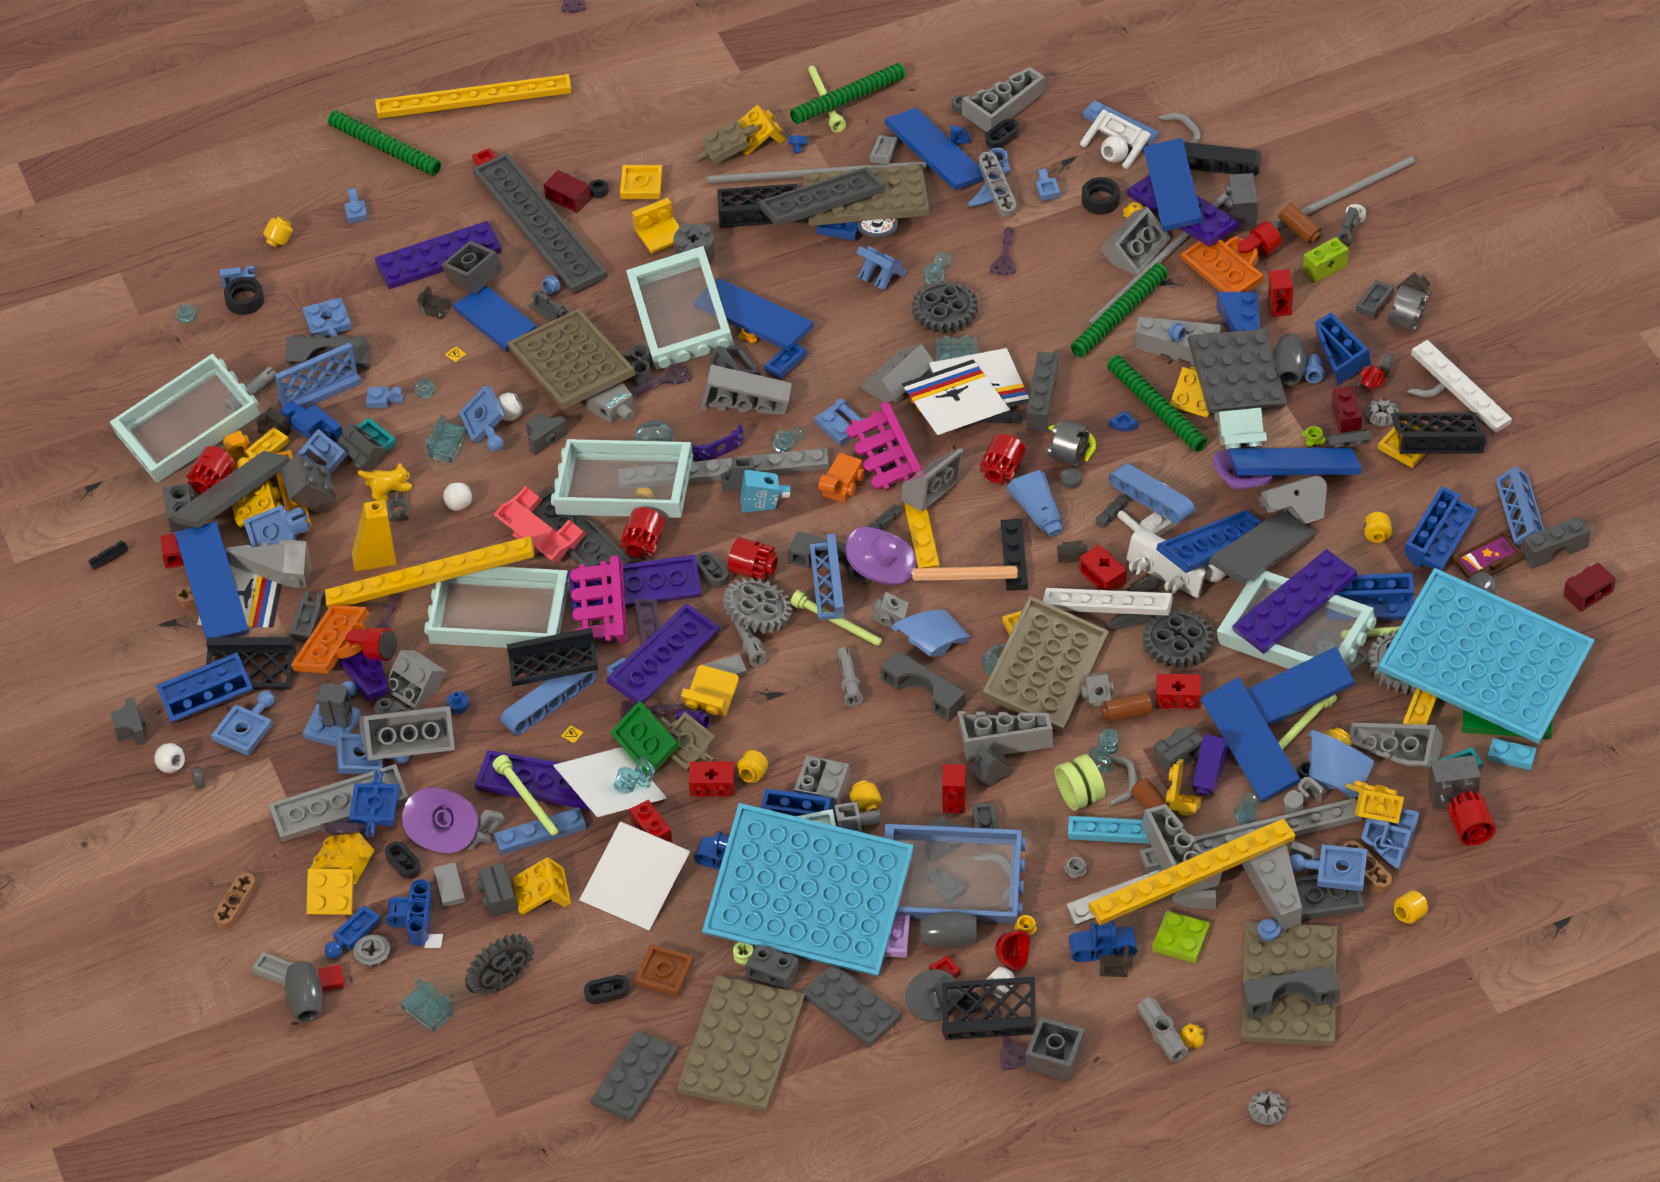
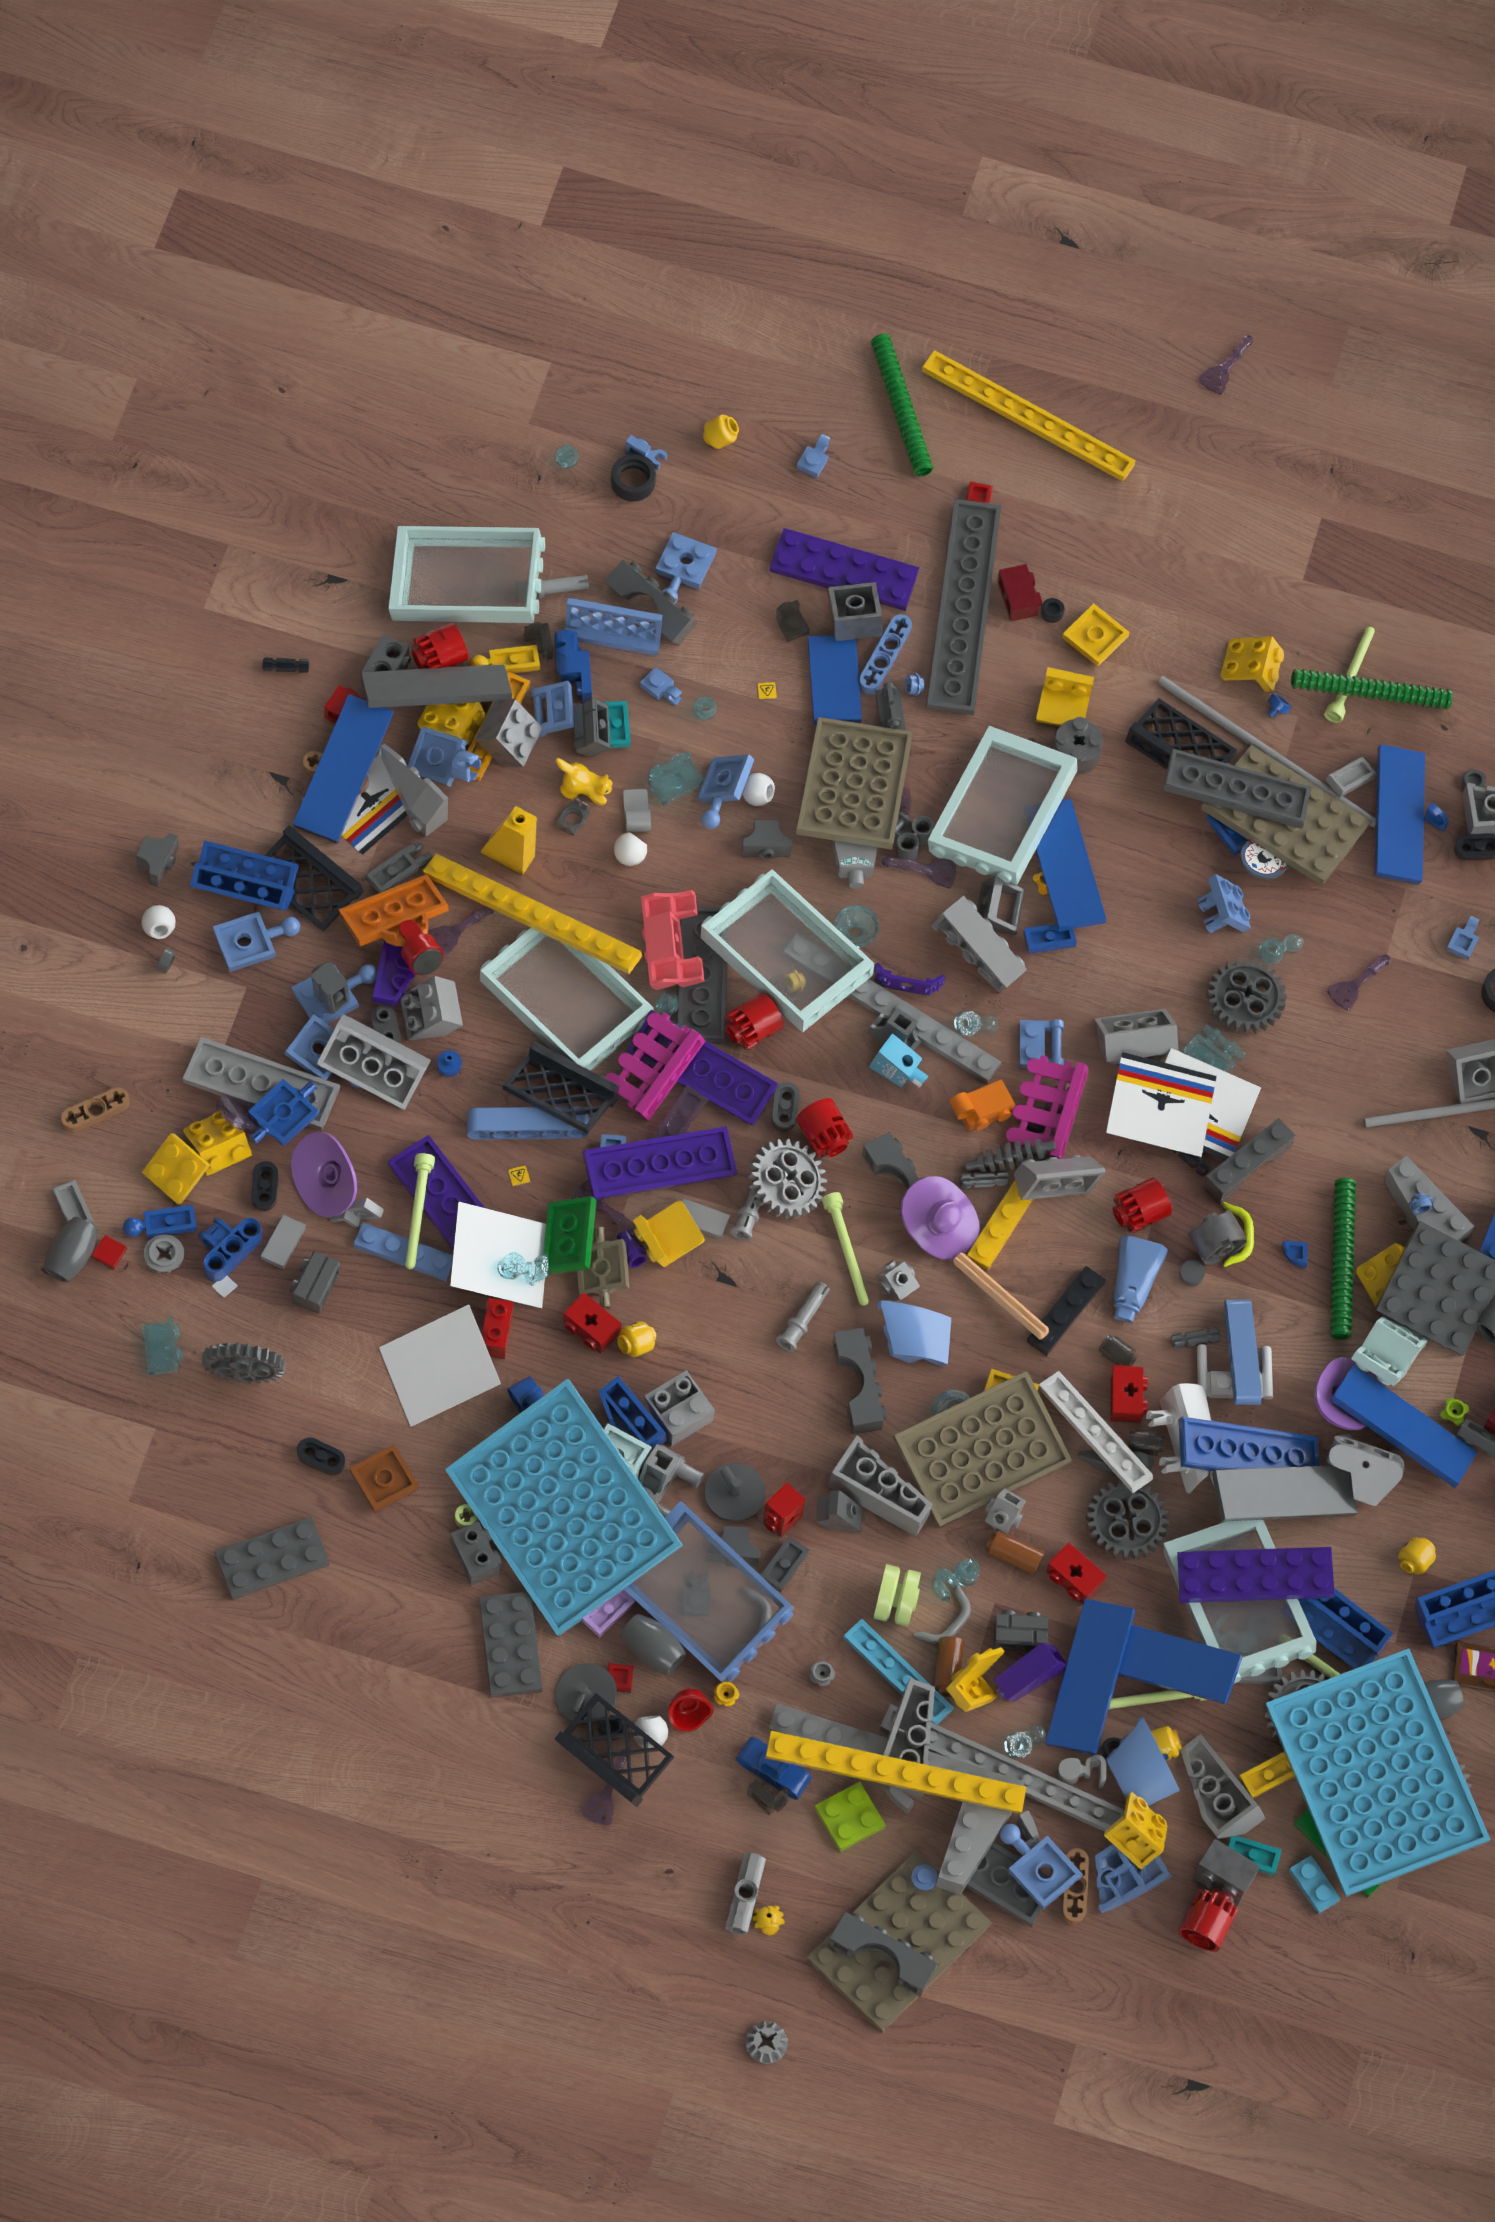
camera: 30 degrees right, 15 degrees up
light orange plate [223,430,251,460] -> none
yellow bracket [512,857,571,915] -> none
dark tan plate [677,975,805,1113] -> none
dark tan plate [694,120,757,165] -> none
medium blue fence [810,534,844,620] -> none
yellow head [849,780,882,813] -> none
medium blue piece [968,148,1010,207] -> none
light grey beam [979,152,1016,218] -> none
flat silver brick [1026,1017,1085,1082] -> none
green piece [1071,263,1168,358] -> none
yellow head [1394,890,1428,924] -> none
none -> light grey panel [623,789,651,832]
none -> clear light blue plate [656,992,679,1016]
none -> dark grey shield [705,1463,766,1521]
none -> medium blue beam [859,614,912,694]
none -> dark grey piece [965,1138,1056,1173]

